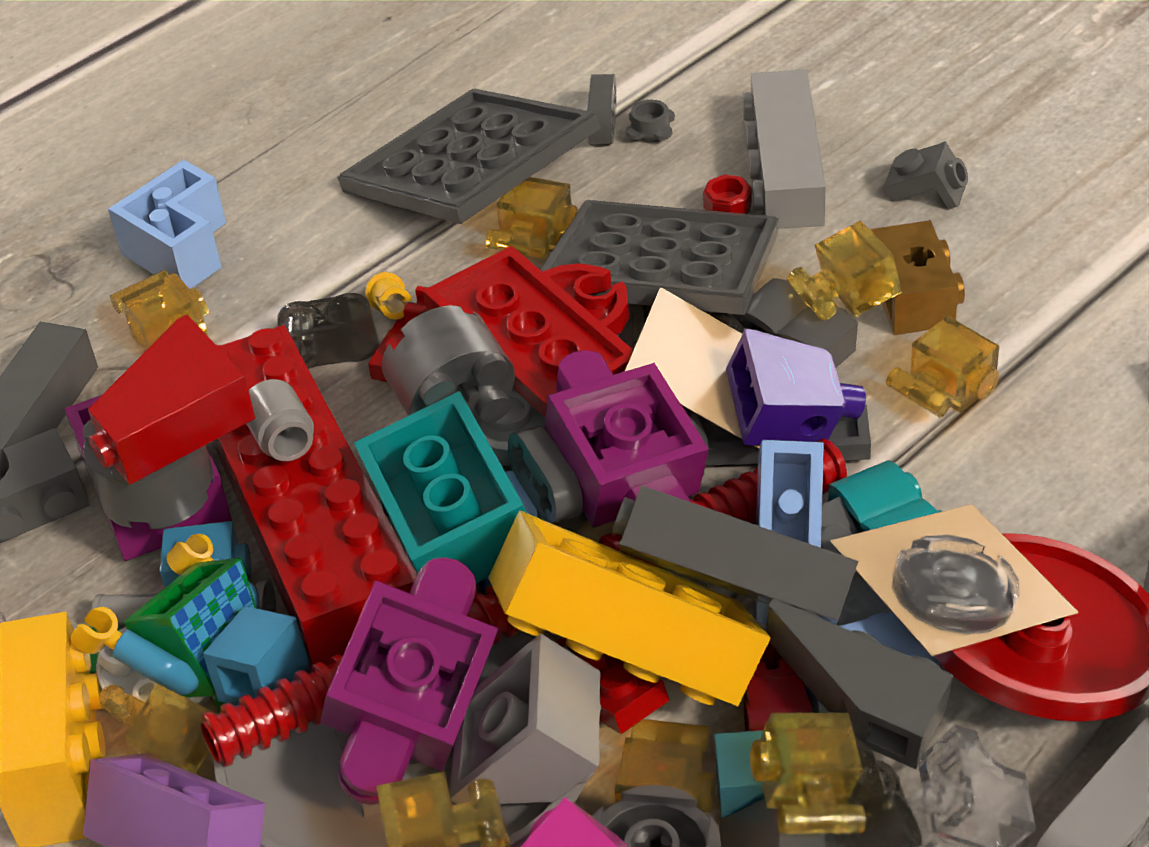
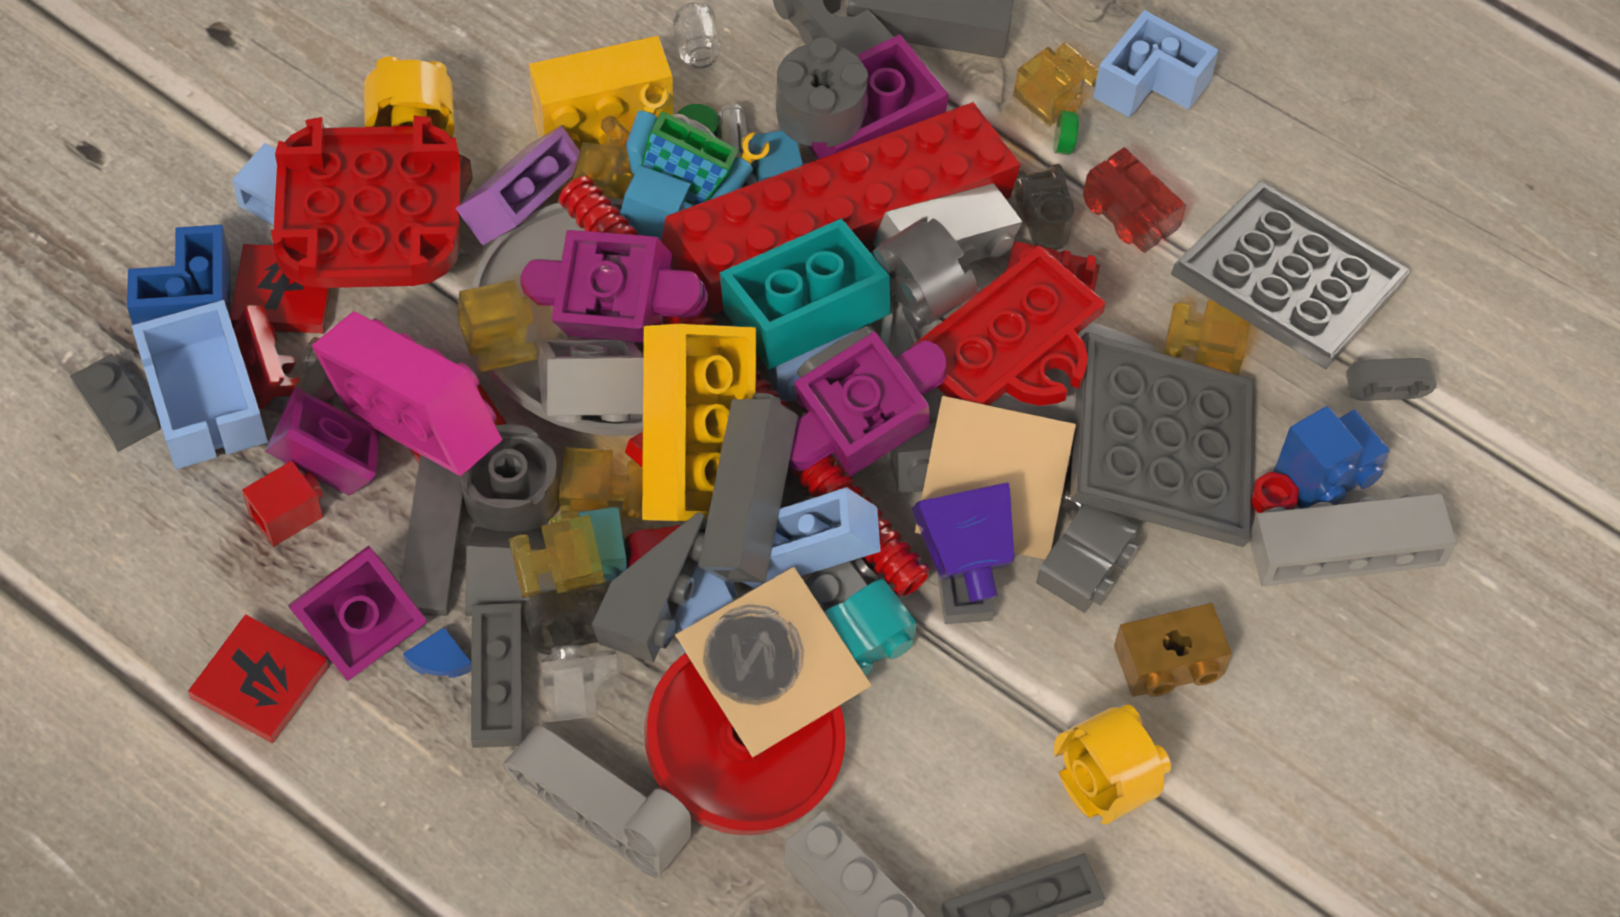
camera: 75 degrees right, 15 degrees up
red slope [88,314,256,485] -> none
light grey brick [246,379,314,461] -> none
yellow pin [365,271,412,320] -> none
dark grey plate [626,99,675,142] -> none
clear yellow brick [787,220,901,320] -> none
dark grey bracket [883,141,968,209] -> none
clear yellow brick [886,316,999,418] -> none
none -> brick [872,183,1022,267]
none -> green tile [1053,110,1079,156]
none -> yellow brick [1054,704,1171,825]
none -> clear red brick [1083,147,1187,253]
none -> blue brick [1274,406,1390,509]

